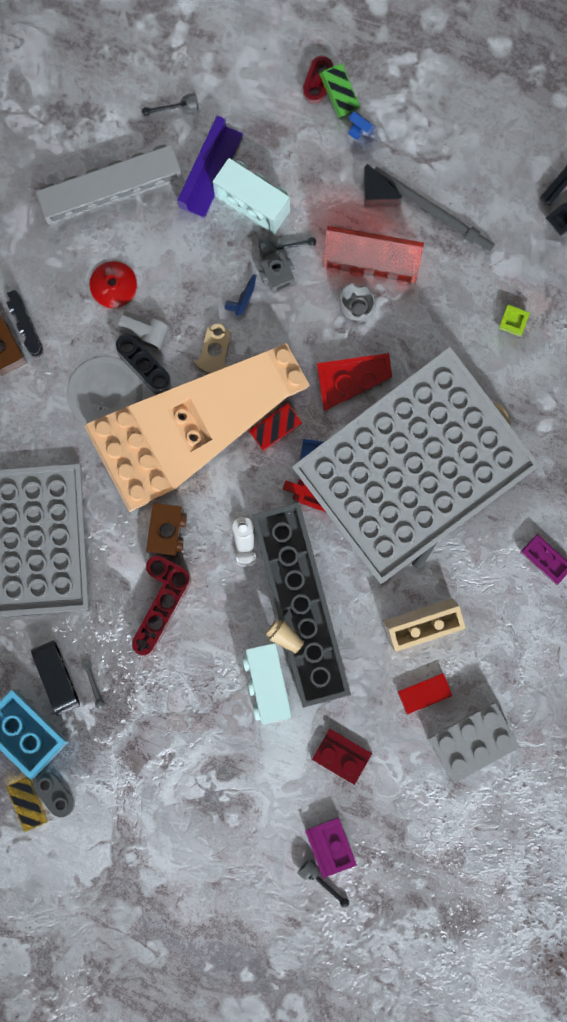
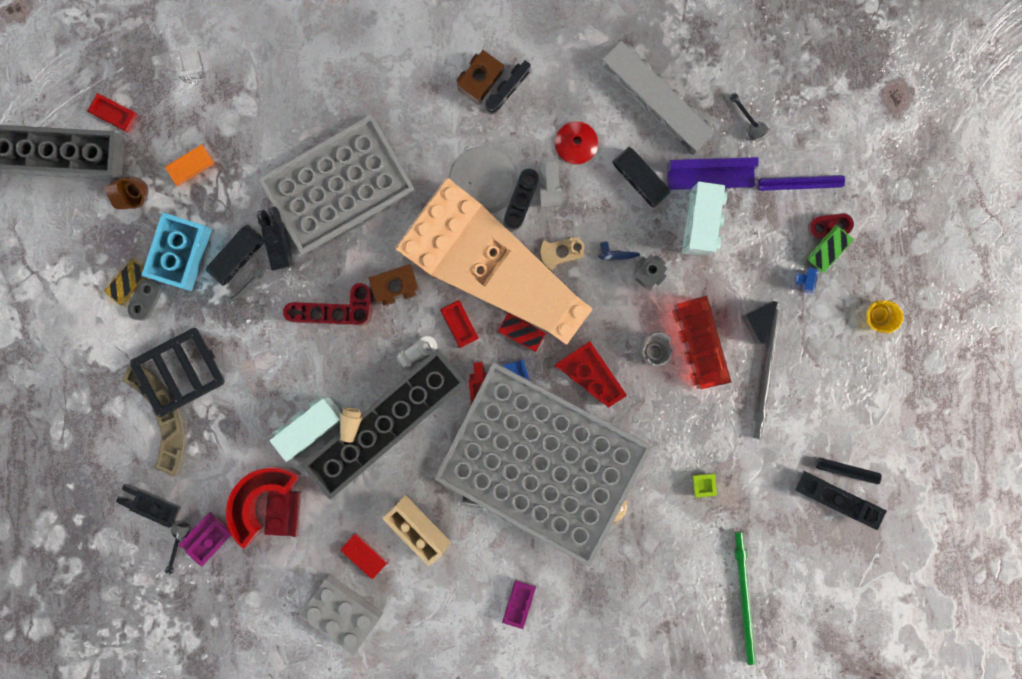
camera: 60 degrees right, 5 degrees up
hinge [258,237,317,261] -> none
none -> black hinge [116,484,181,528]
none -> dark tan tile [122,364,185,477]
none -> black bar [129,328,225,417]
none -> red brick [226,465,303,549]
none -> black hinge [257,206,294,271]
none -> red tile [440,300,479,348]
none -> black beam [612,147,671,208]
none -> dark purple axle [758,175,845,191]
none -> yellow hair [865,300,903,334]

